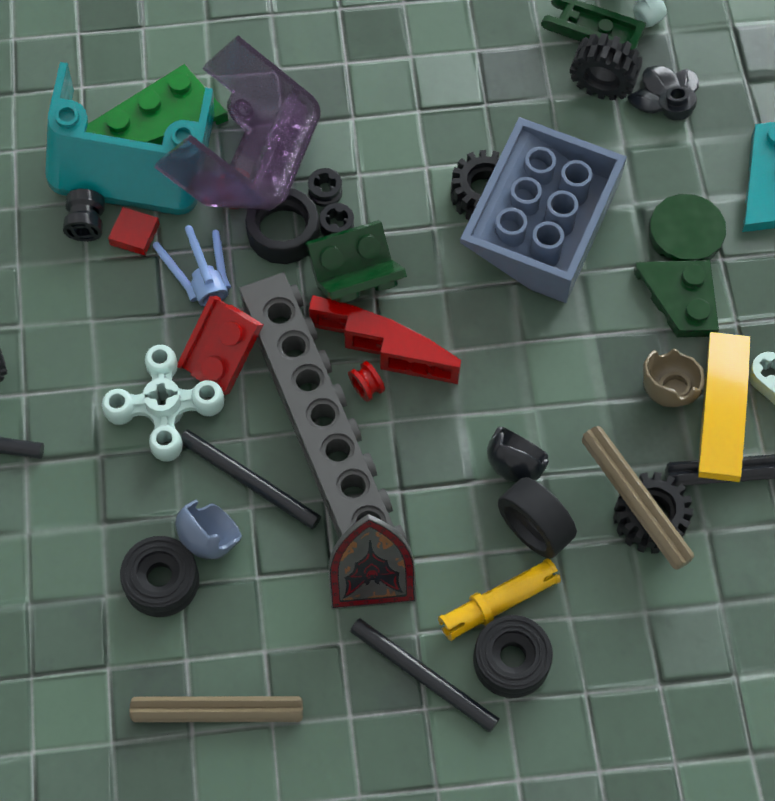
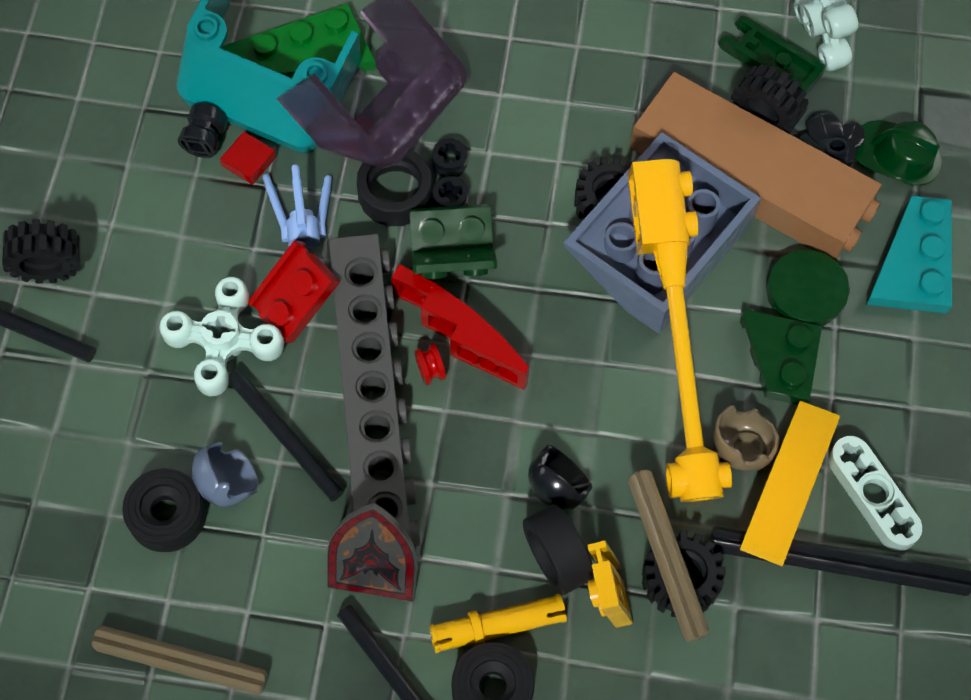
camera: 15 degrees right, 0 degrees up
none -> yellow plate [588,541,633,628]
none -> yellow bar [627,159,732,502]
none -> medium nougat brick [630,72,882,261]
none -> dark green piece [856,120,942,186]

